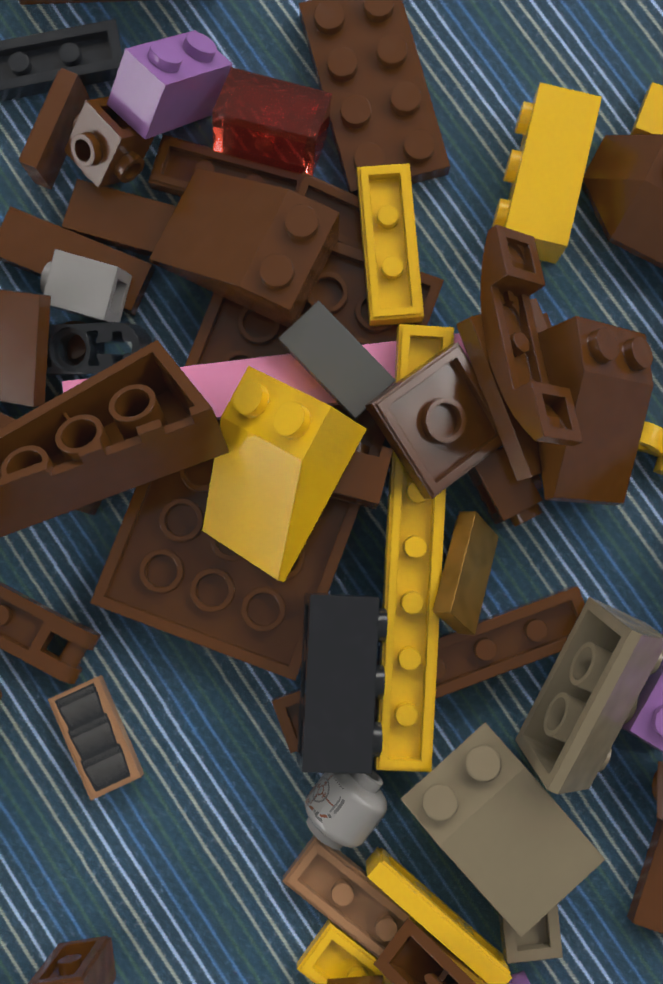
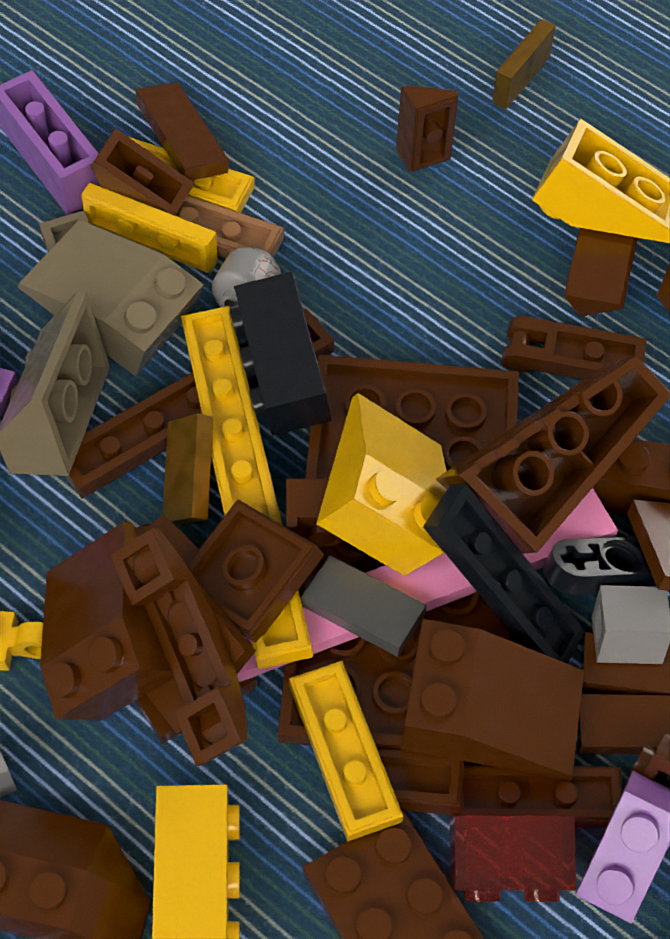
camera: 160 degrees right, 25 degrees down
tile [48,675,144,801] -> none
none -> black plate [423,484,586,664]

